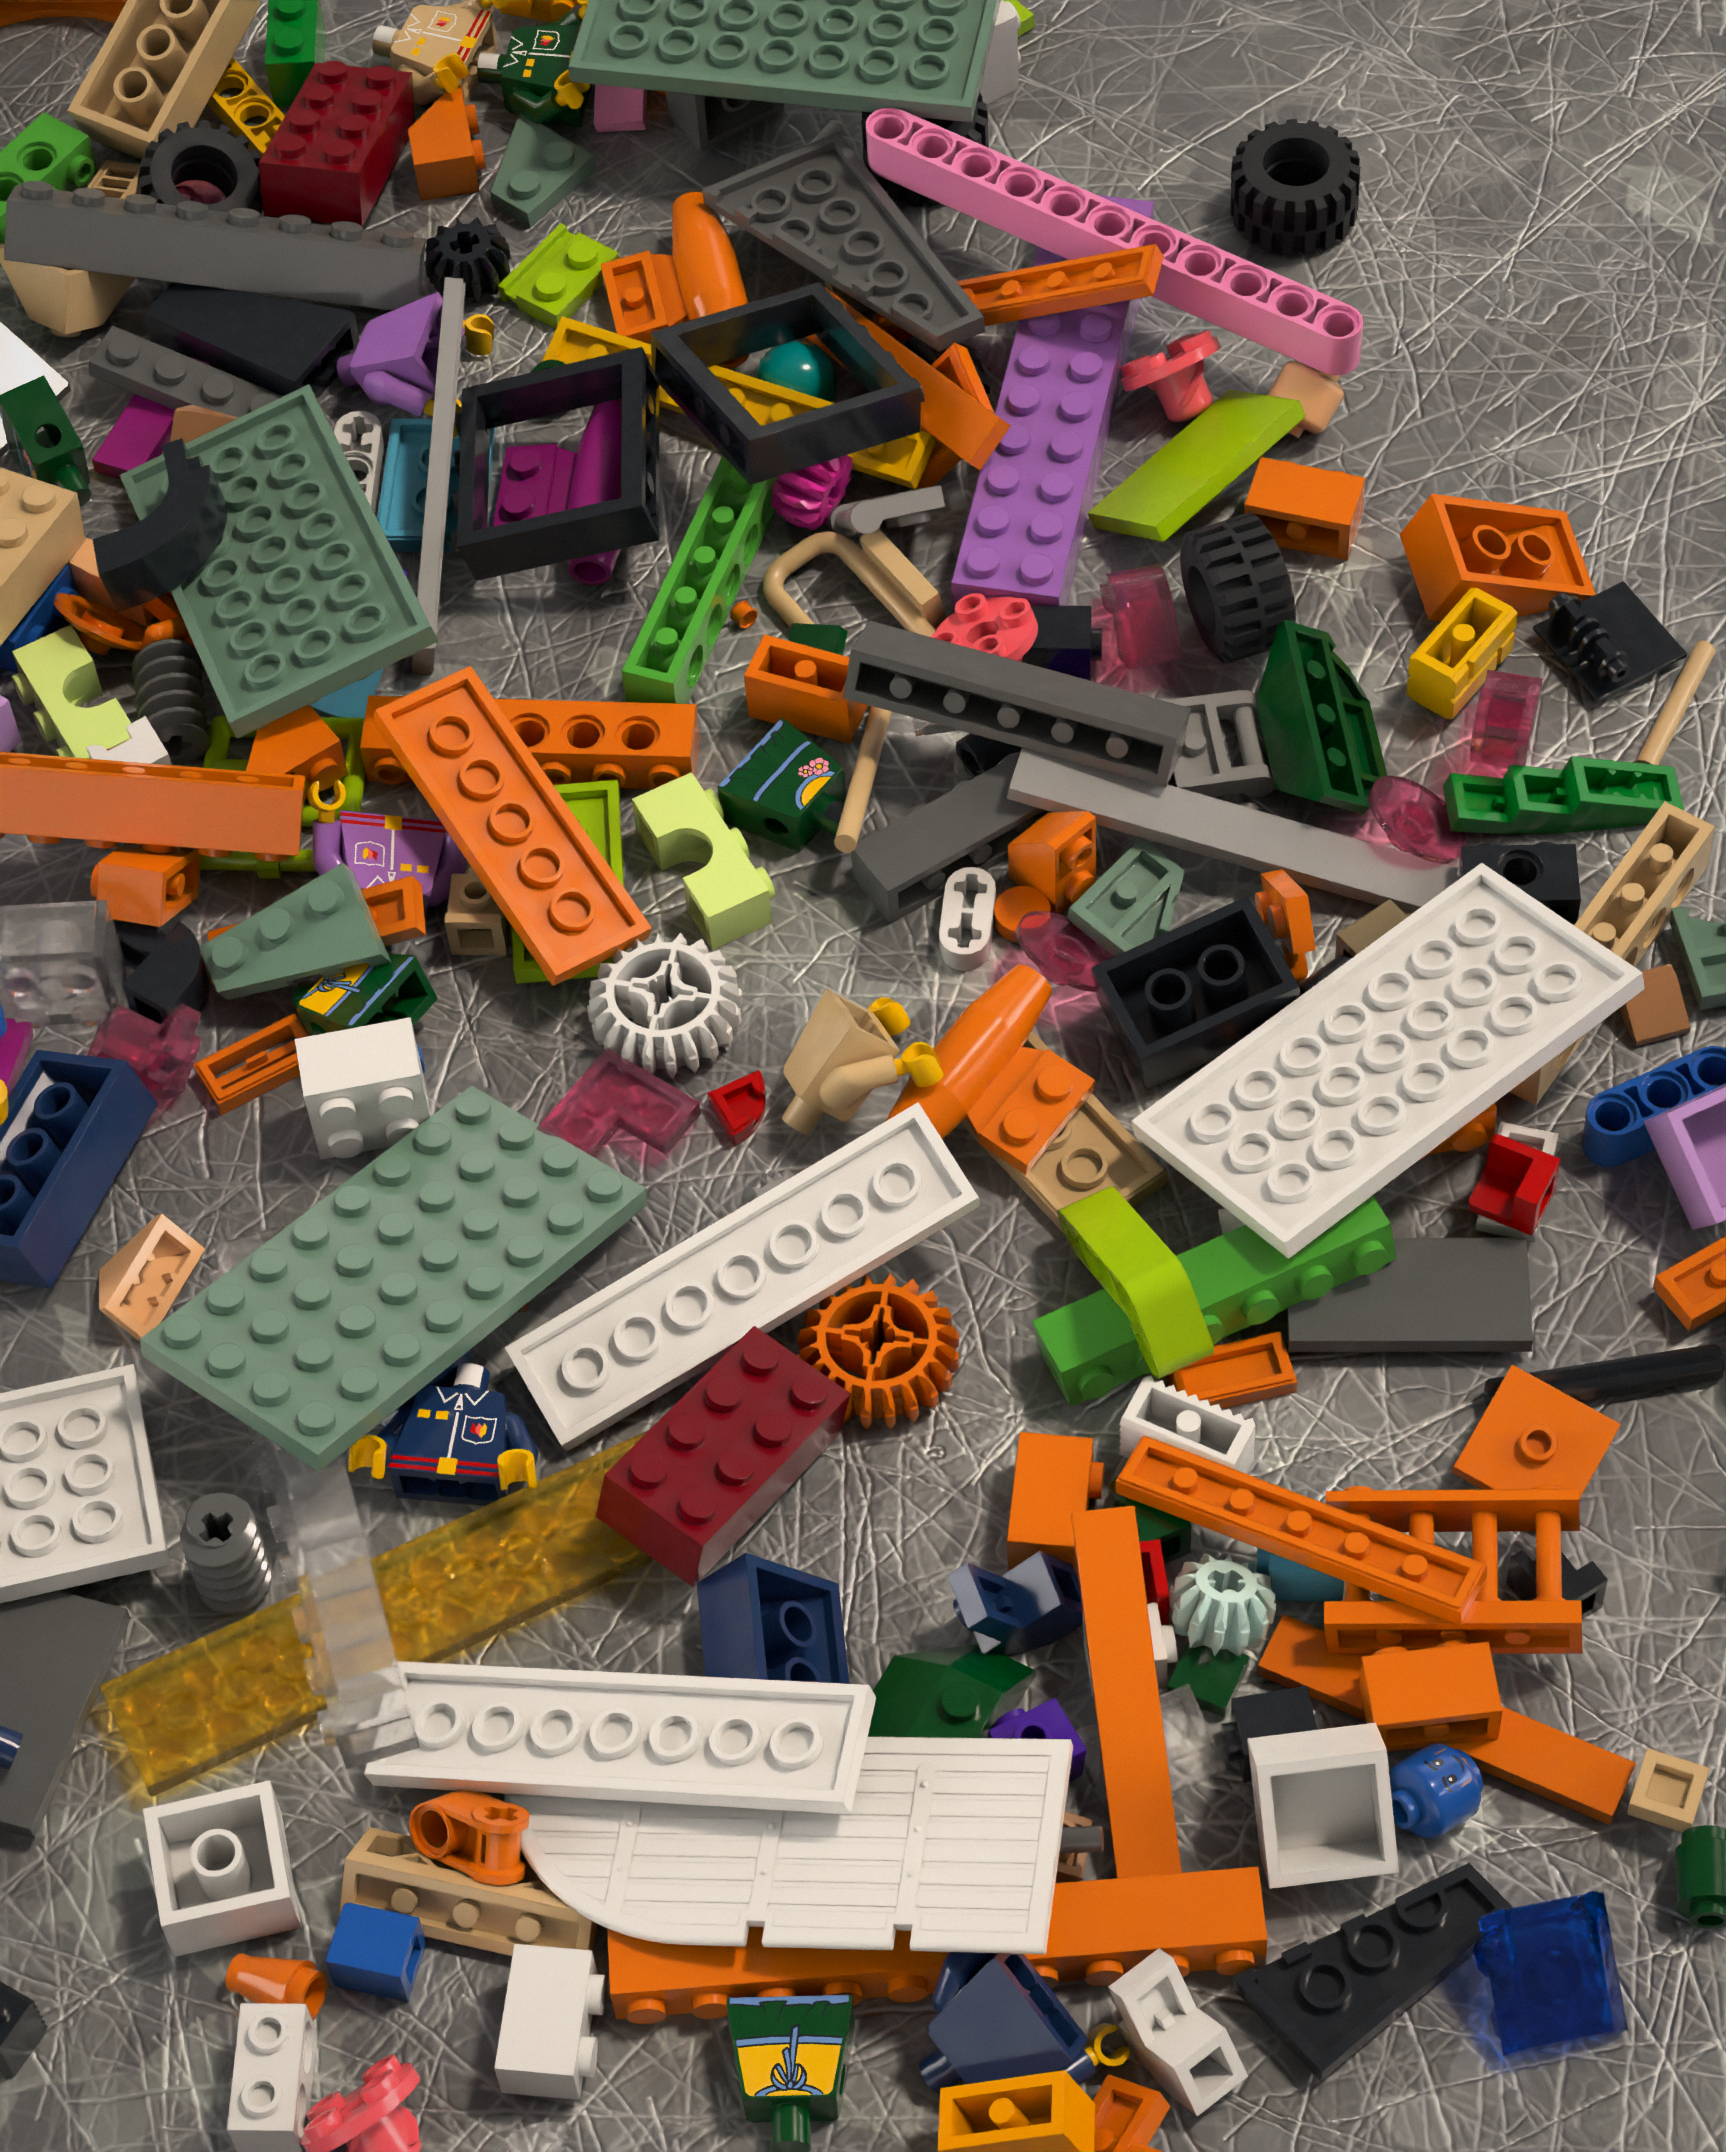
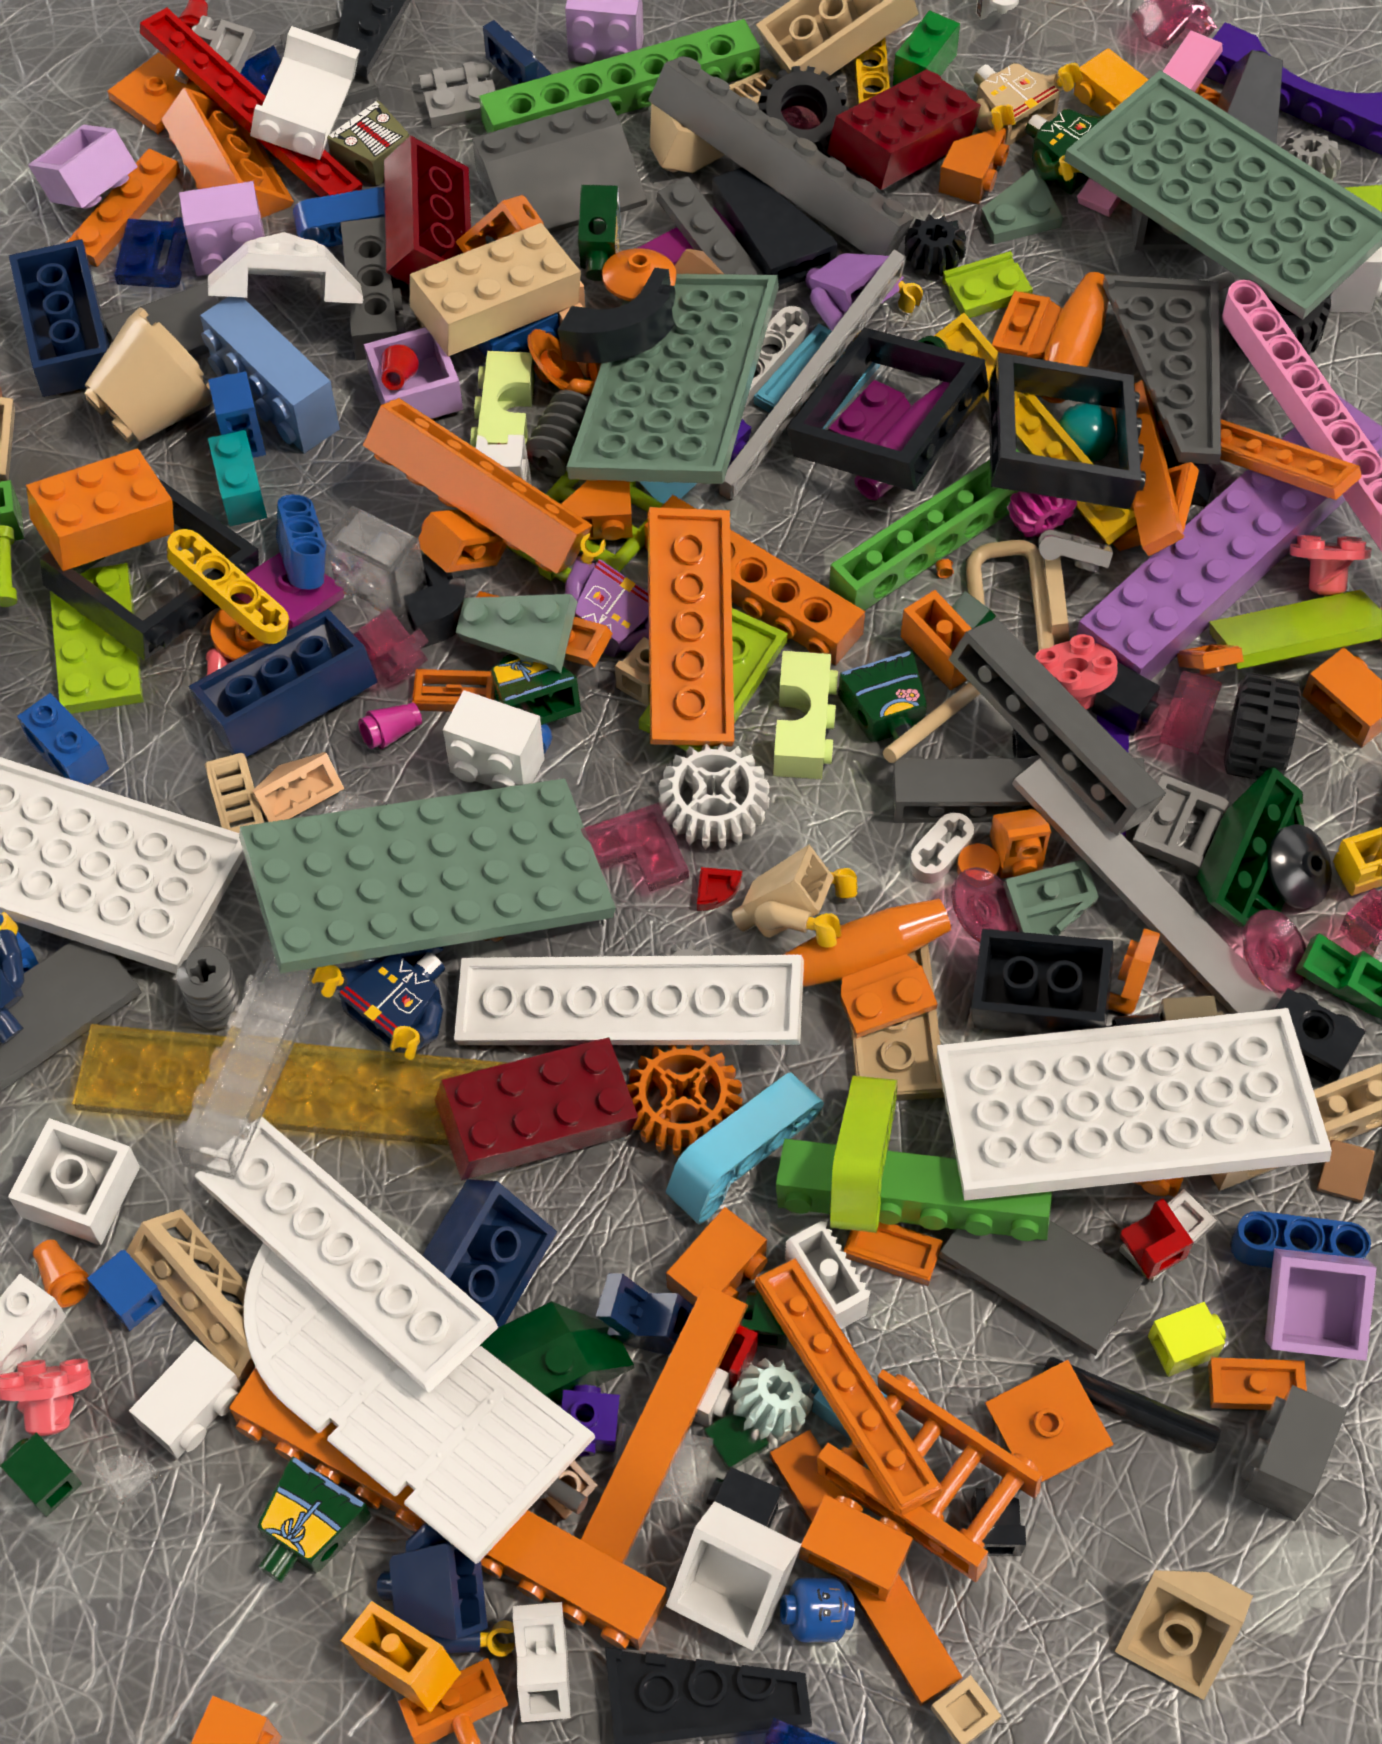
camera: 30 degrees right, 5 degrees up
orange piece [409,1790,530,1886] -> none
none -> tan slope [205,753,264,833]
none -> dark pink cone [358,702,422,749]
none -> orange dish [602,248,676,302]
none -> medium azure beam [666,1072,824,1224]
none -> neon yellow brick [1148,1301,1226,1377]
none -> orange plate [1177,644,1244,675]
none -> black dish [1268,825,1332,909]

